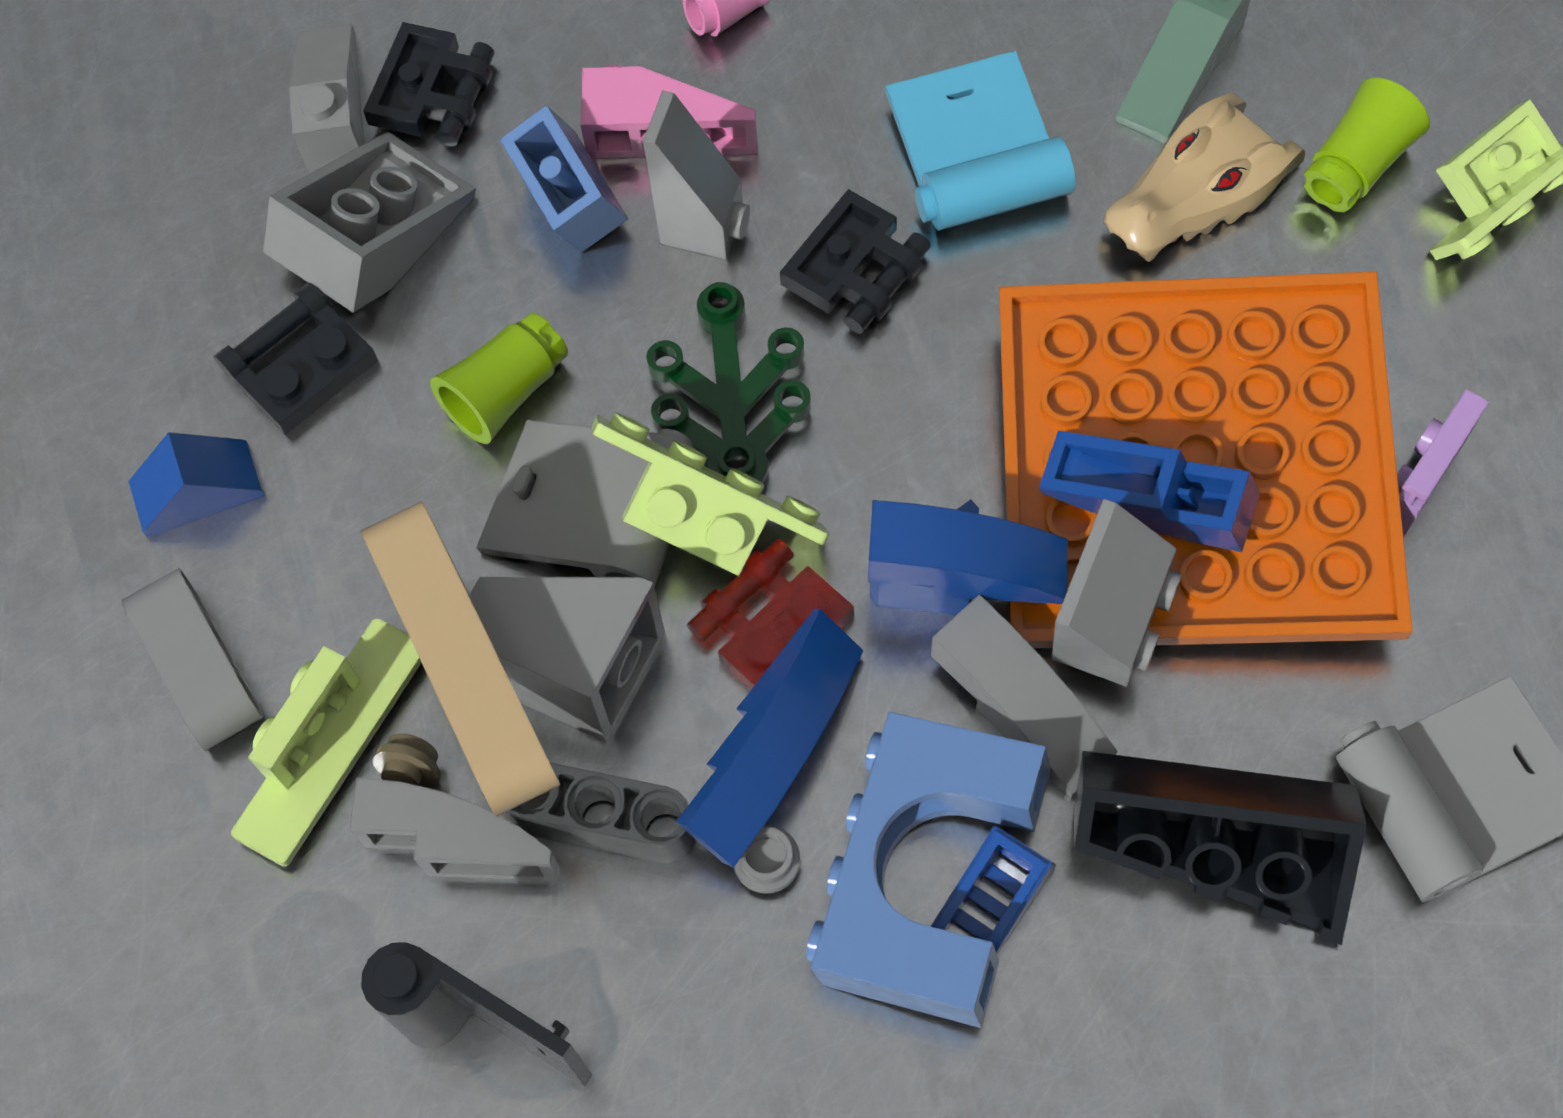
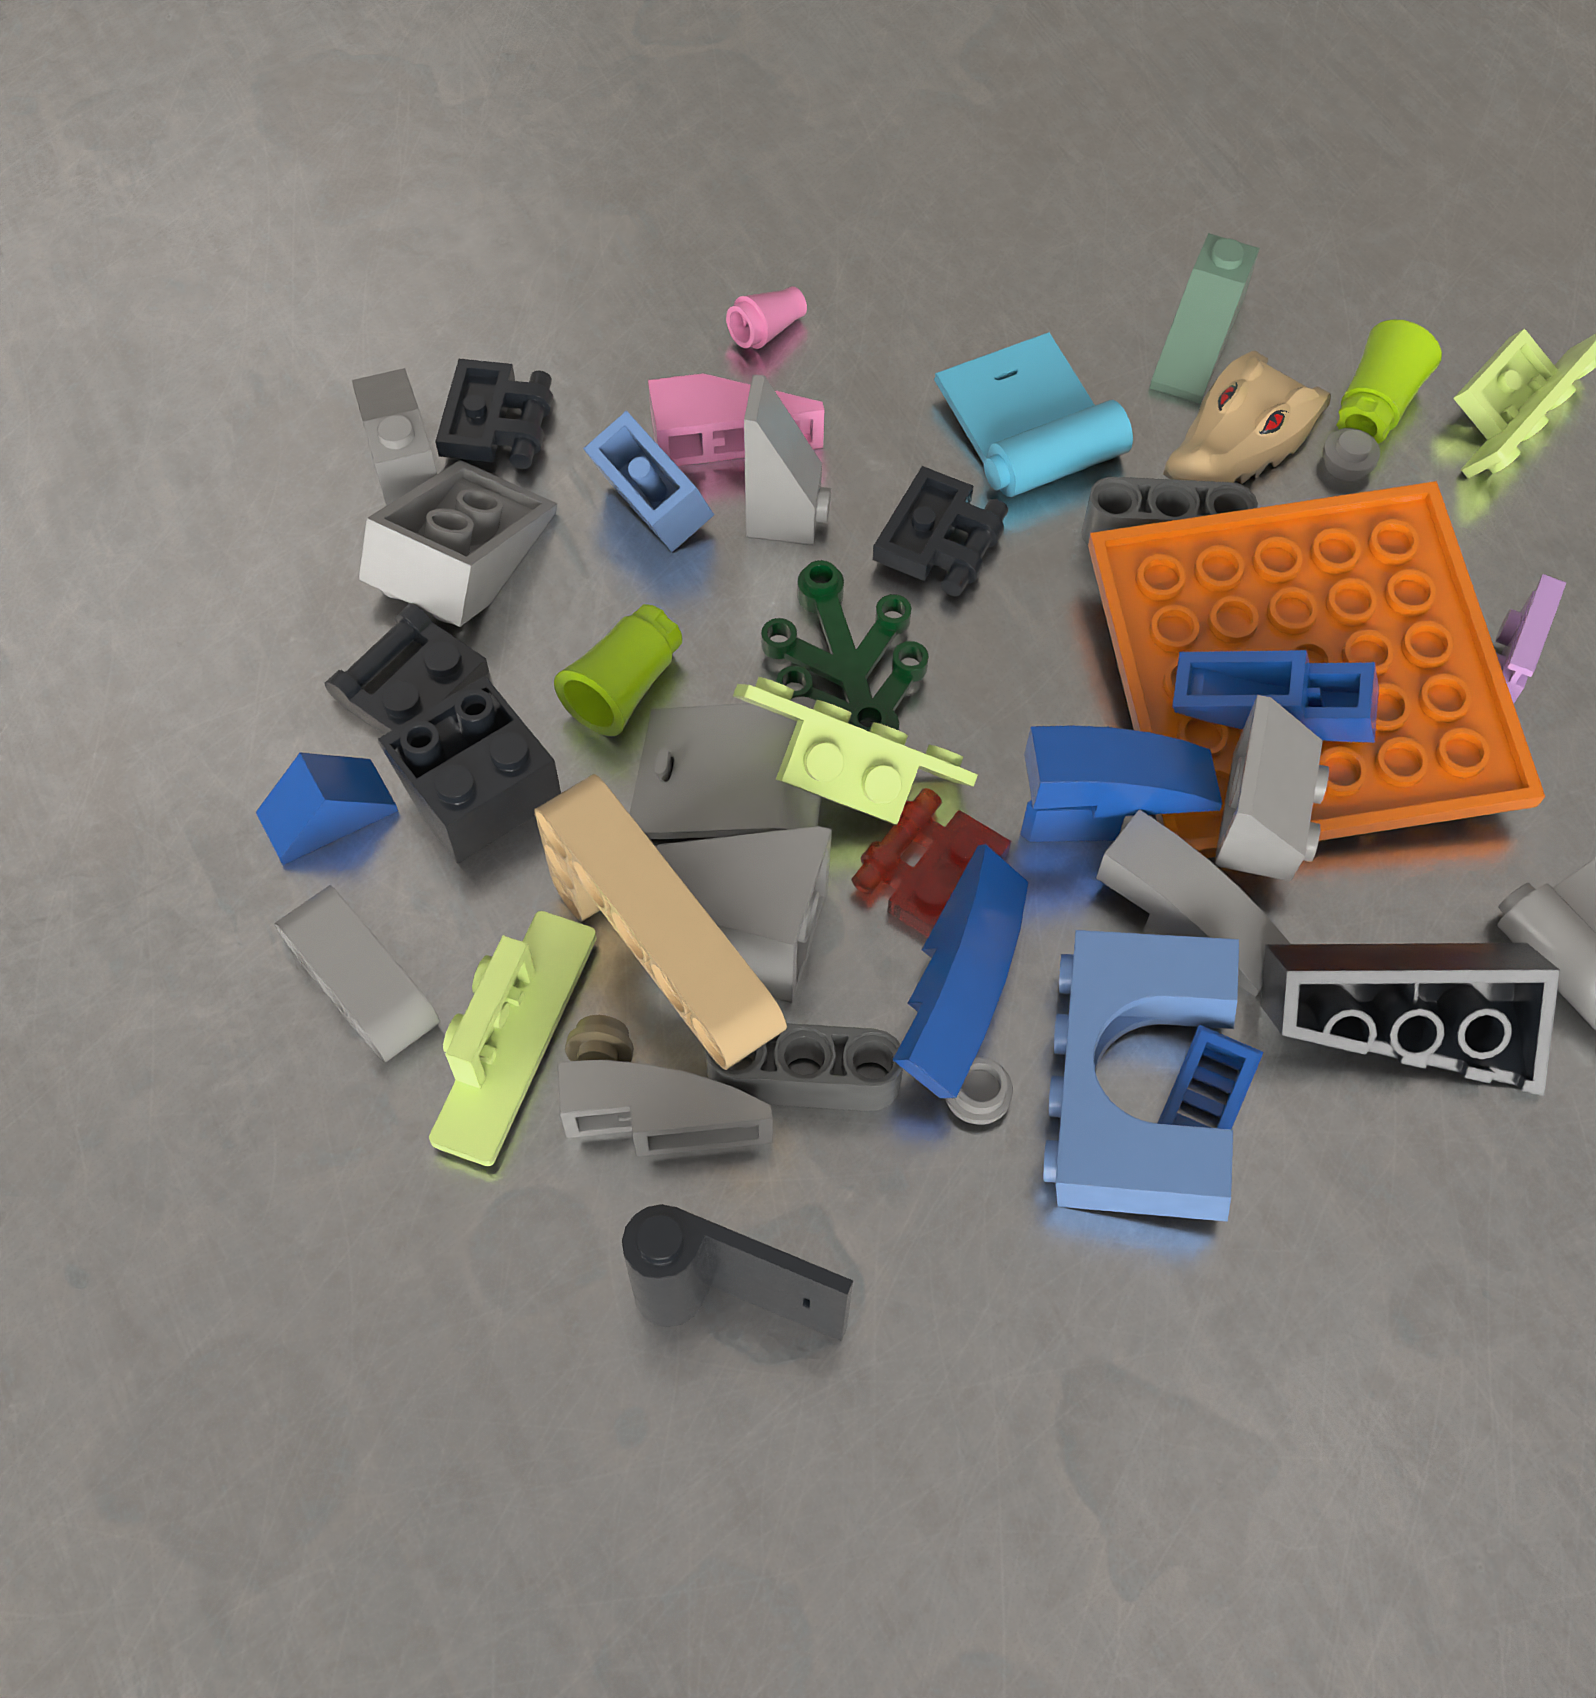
camera: 15 degrees left, 5 degrees down
none -> black slope [378,676,561,864]
none -> dark grey beam [1081,477,1258,545]
none -> light grey plate [1322,428,1380,481]

